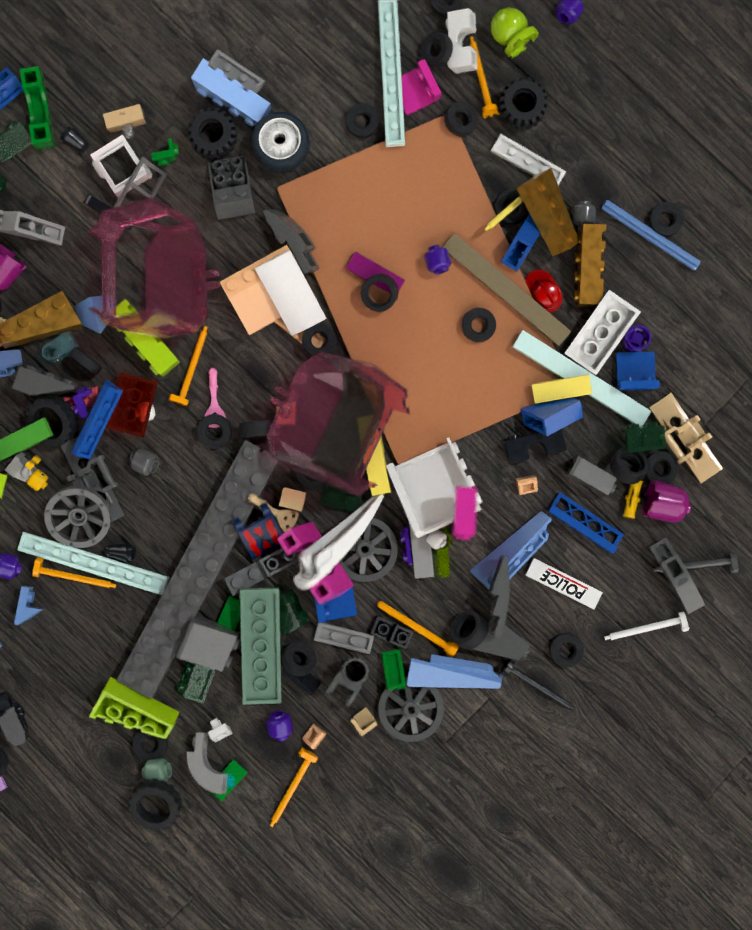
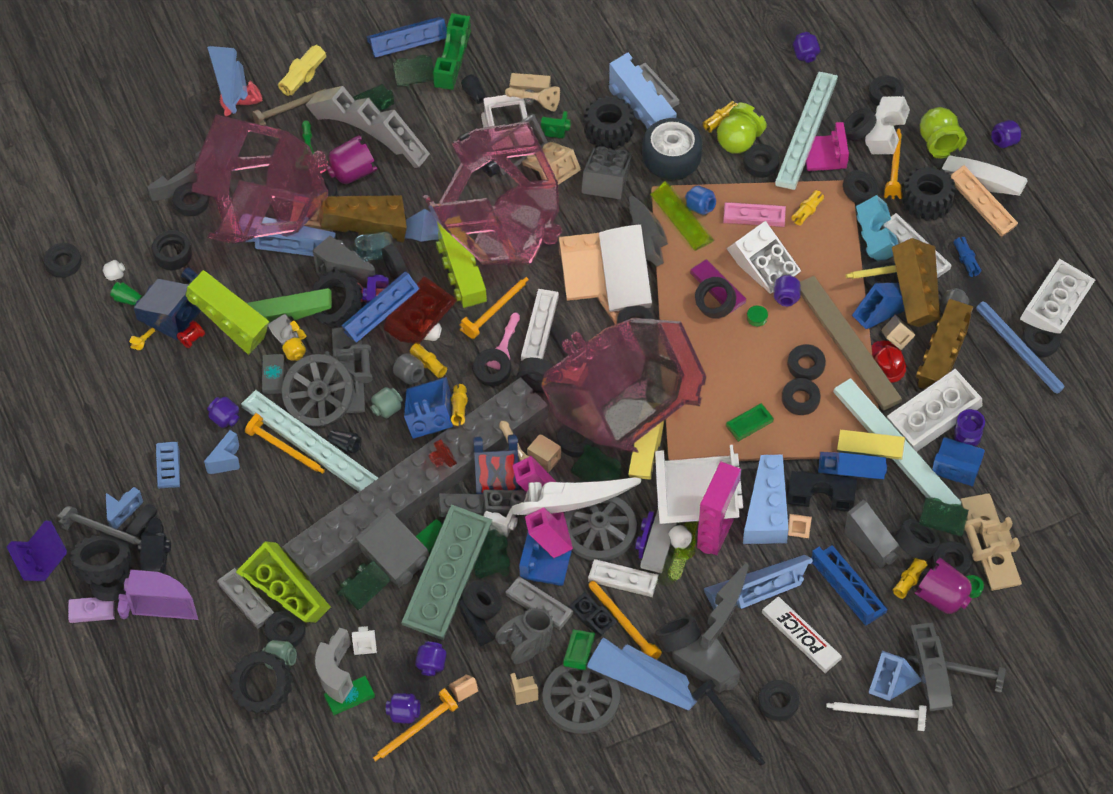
camera: 30 degrees right, 30 degrees down
none -> medium lavender piece [118,570,198,620]
none -> light grey tile [217,568,274,629]
none -> dark grey tile [262,354,284,394]
none -> sand green head [370,387,403,419]
none -> dark purple head [386,693,421,723]
none -> blue piece [404,377,453,439]
none -> yellow pin [410,343,447,378]
none -> clear red tile [428,439,457,468]
none -> yellow pin [451,384,468,426]
none -> white bracket [484,508,518,537]
none -> tan piece [505,86,560,112]
none -> white plate [521,289,559,361]
none -> tan bracket [522,142,581,190]
none -> white tile [588,559,658,597]
none -> clear neon green slope [650,181,714,251]
none -> blue head [685,186,716,215]
none -> yellow pin [702,101,737,133]
none -> lime tile [717,103,766,153]
none -> bright pink tile [723,202,786,227]
none -> white slope [726,221,801,294]
none -> green tile [726,403,774,442]
none -> light blue wedge [743,455,788,544]
none -> green tile [747,305,768,327]
none -> black tyre [782,378,821,415]
none -> yellow pin [791,190,824,226]
none -> medium azure arch [856,195,899,261]
none -> medium blue slope [869,651,922,701]
none -> tan panel [881,315,915,350]
none -> white slope [942,155,1027,195]
none -> light nougat tile [951,165,1018,237]
none -> blue pin [953,237,981,277]
none -> green tile [966,575,984,598]
none -> white slope [1020,259,1095,333]

